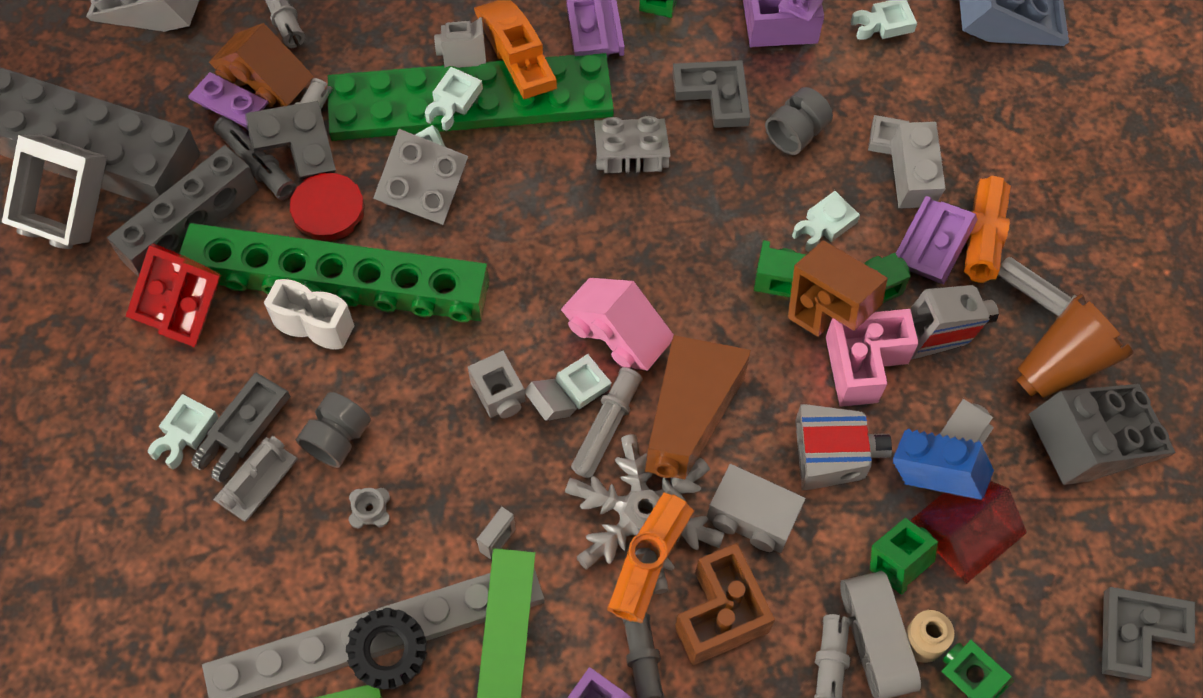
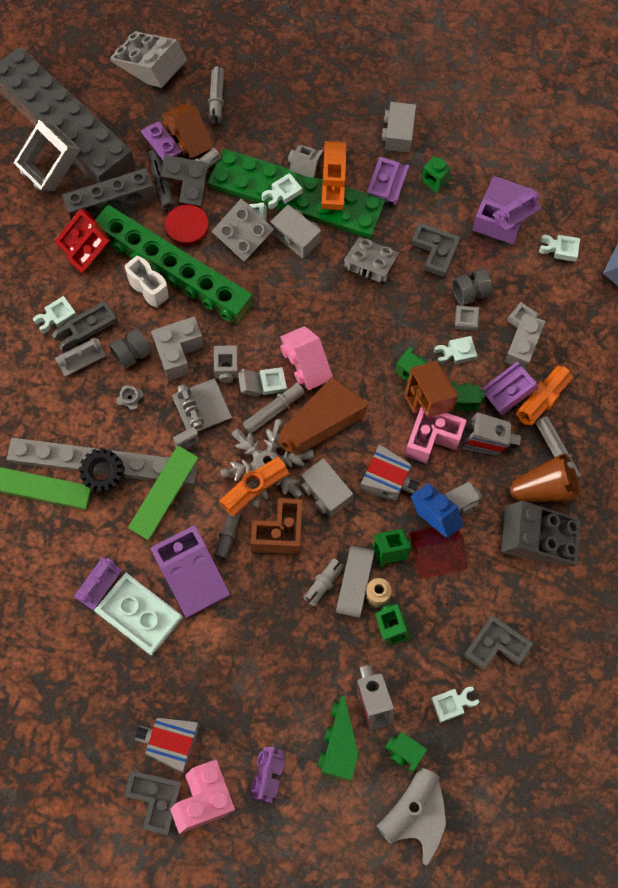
camera: 25 degrees right, 5 degrees up
none -> light grey brick [151,316,204,381]
none -> light grey hinge [172,378,232,432]
none -> light grey brick [270,205,321,258]
none -> light grey tile [455,305,479,331]

